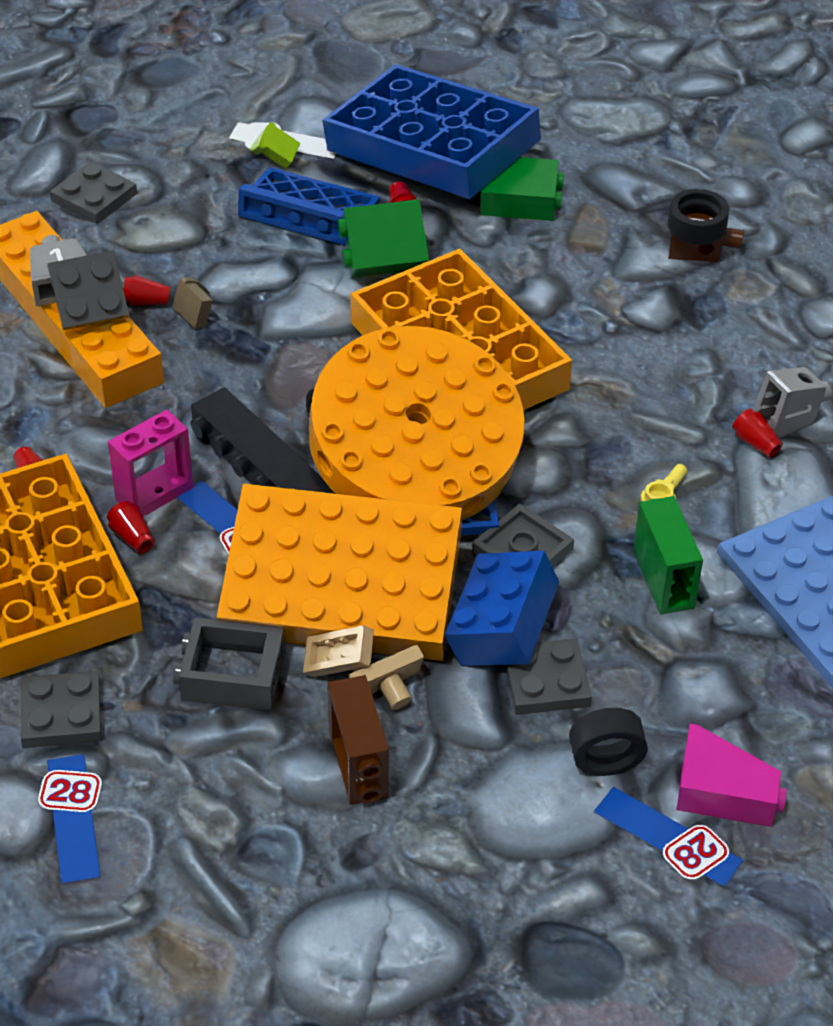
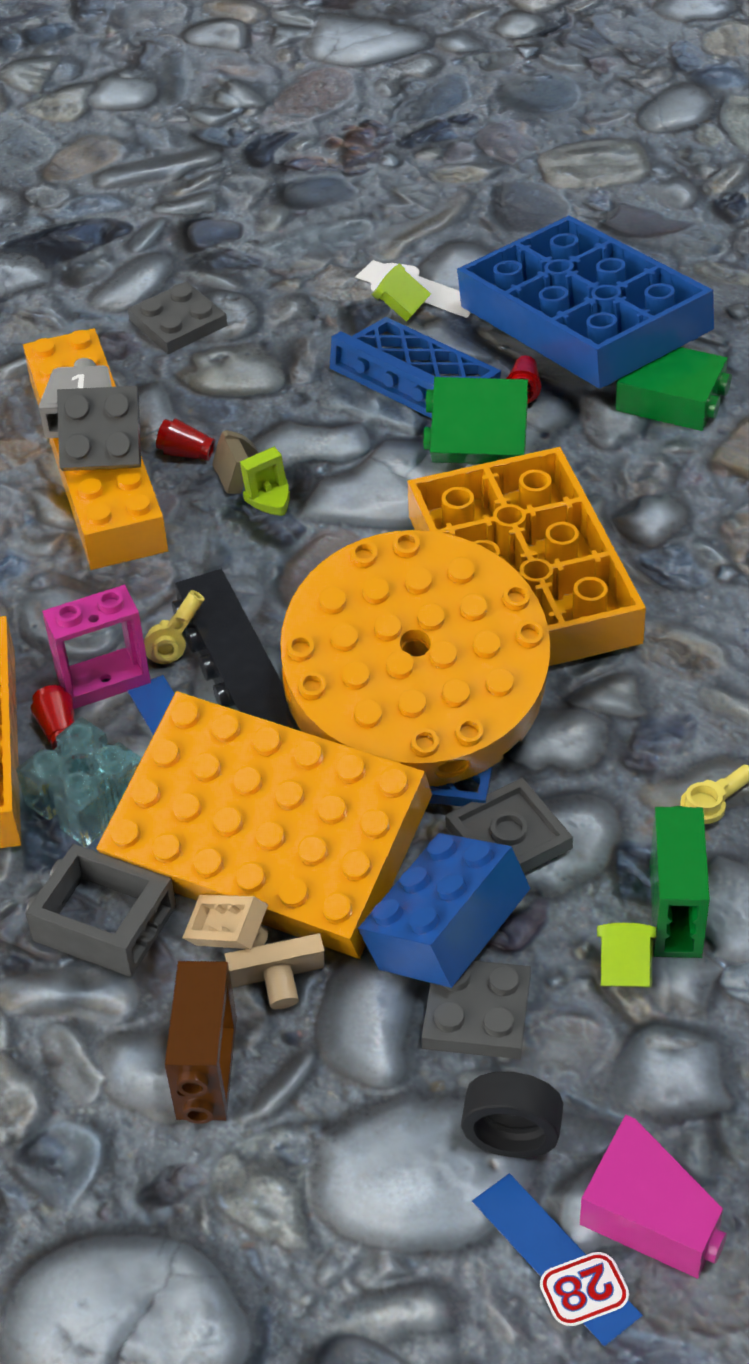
camera: 20 degrees right, 0 degrees up
none -> clear light blue brick [16,716,142,847]
none -> light yellow plate [144,590,205,664]
none -> lime tile [240,446,290,516]
none -> lime tile [597,923,656,988]

